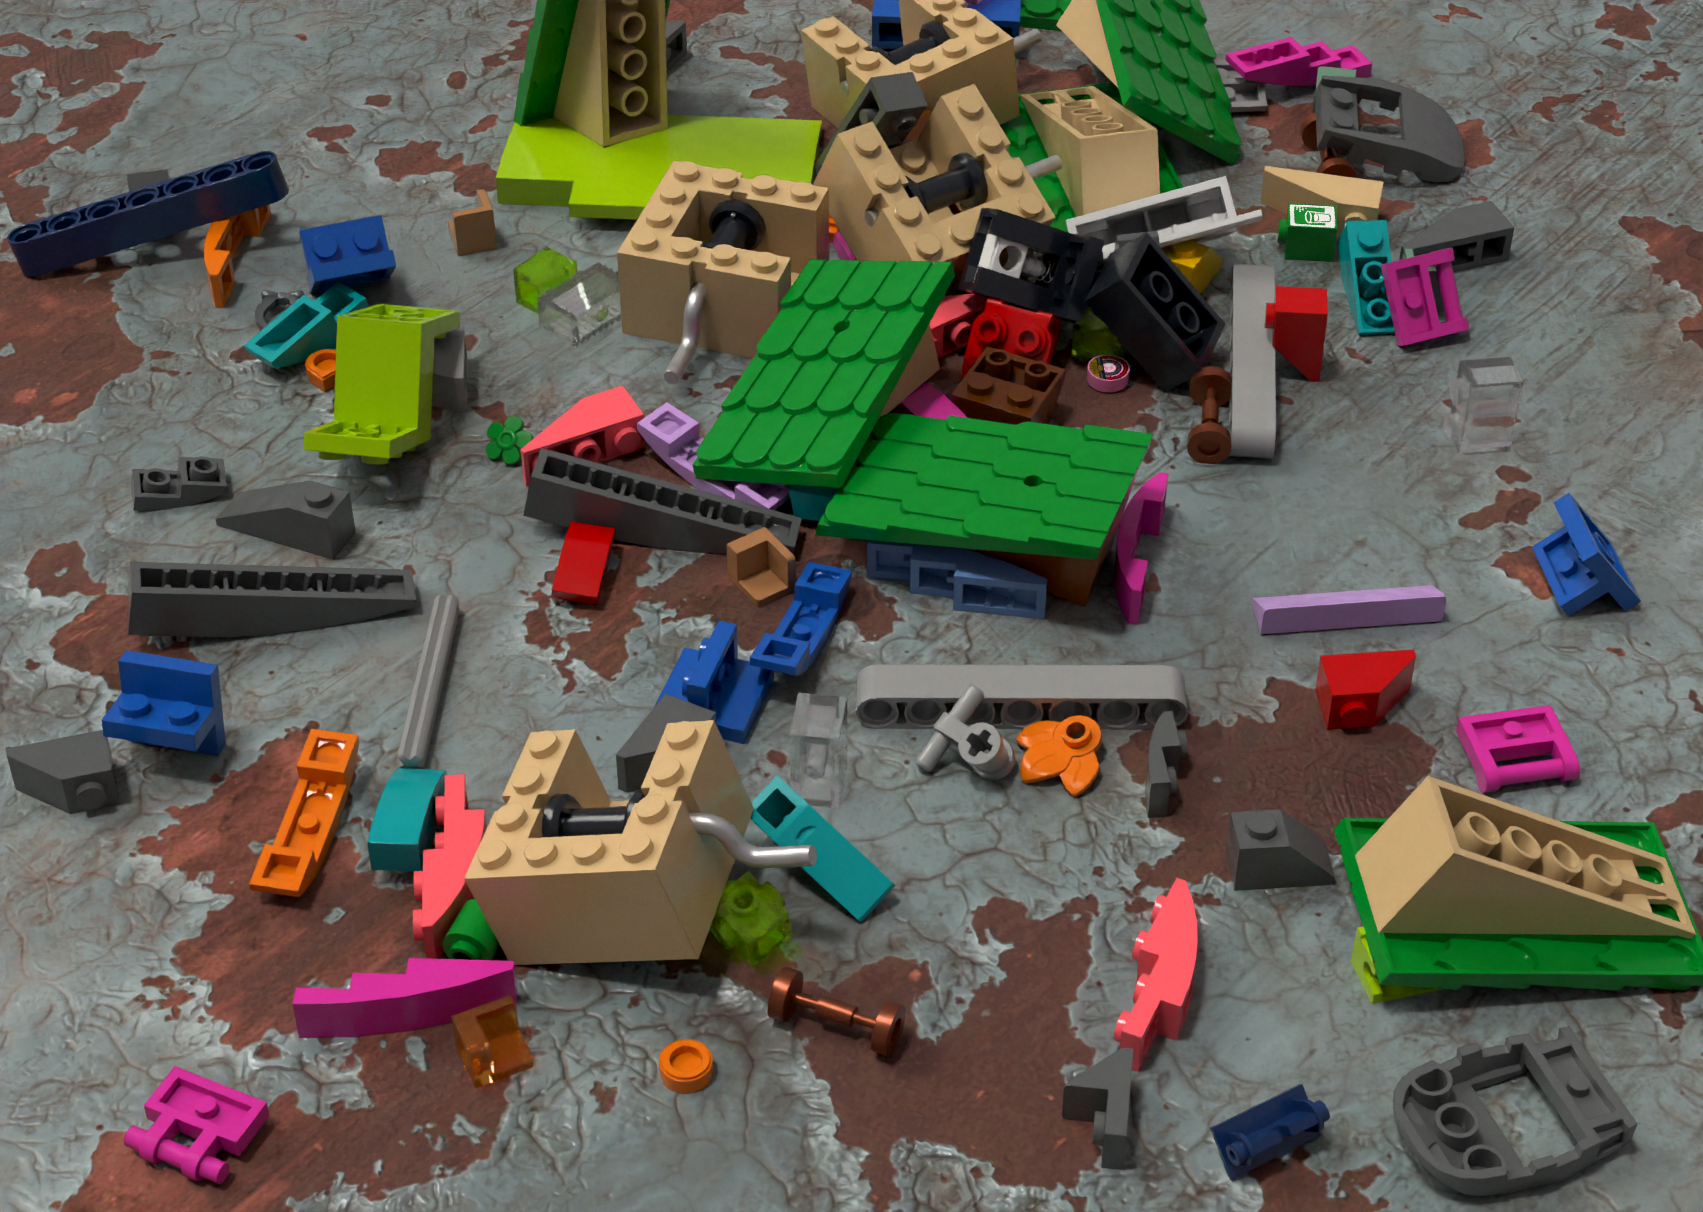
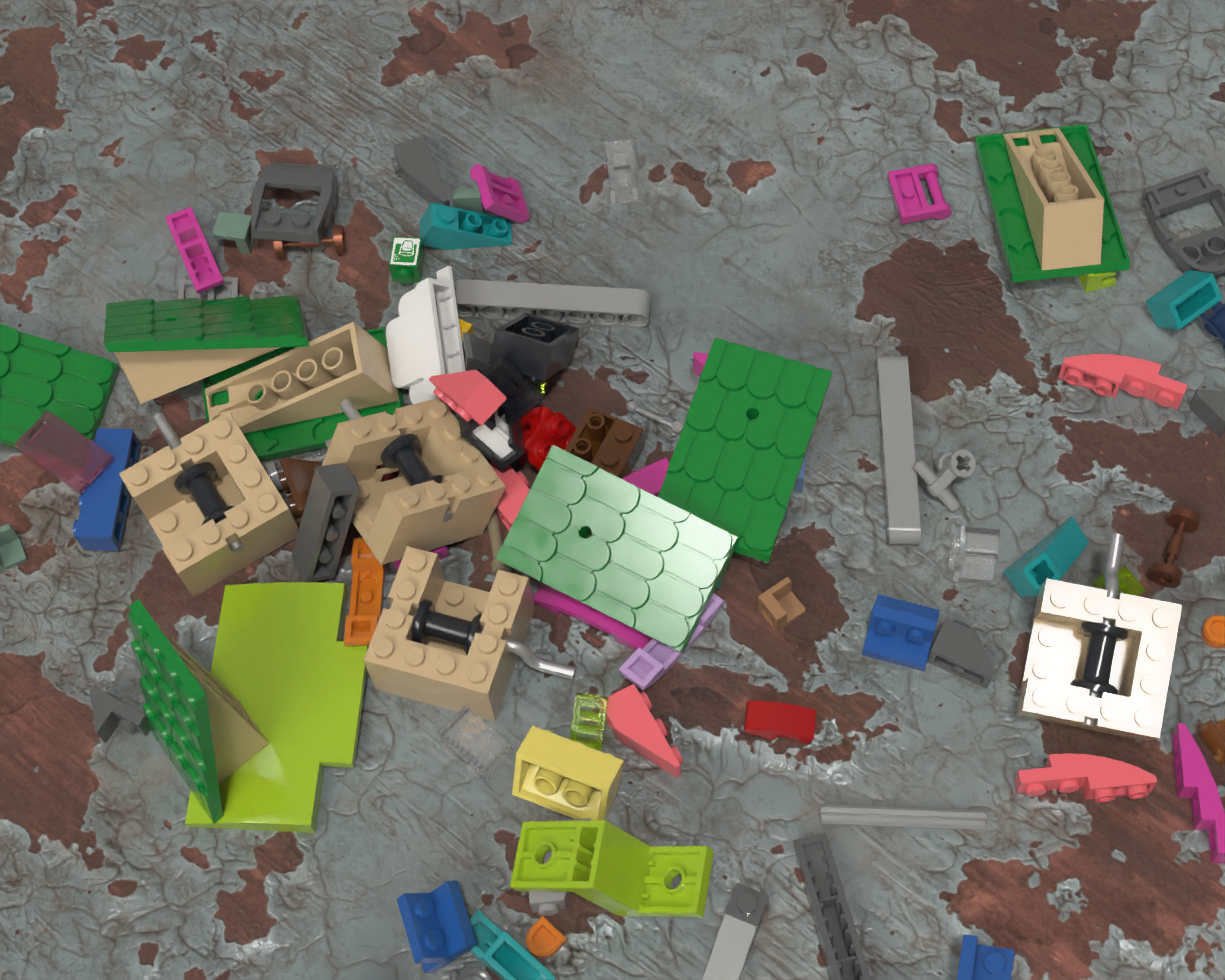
camera: 85 degrees left, 20 degrees up
orange slope [249,729,360,897] -> none
teal slope [367,768,447,872] -> none
green brick [442,898,500,960] -> none
medium nougat panel [448,189,497,256] -> none
green plant [485,416,533,465] -> none
clear neon green brick [513,247,579,318] -> none
dark grey slope [523,448,802,554] -> none
blue slope [750,562,852,675] -> none
orange plate [1016,715,1102,797] -> none
tile [1087,355,1130,393] -> none
dark grey slope [1145,711,1187,818] -> none
copper wheel [1187,366,1232,464] -> none
dark grey slope [1225,809,1335,891] -> none
lavender slope [1252,585,1446,634] -> none
tan slope [1261,166,1384,237] -> none
red slope [1264,286,1328,382] -> none
red slope [1315,649,1416,730] -> none
blue bracket [1532,493,1641,616] -> none
none -> coral slope [428,370,507,426]
none -> light yellow slope [512,725,624,821]
none -> clear neon green slope [570,692,609,752]
none -> teal brick [1146,270,1223,330]

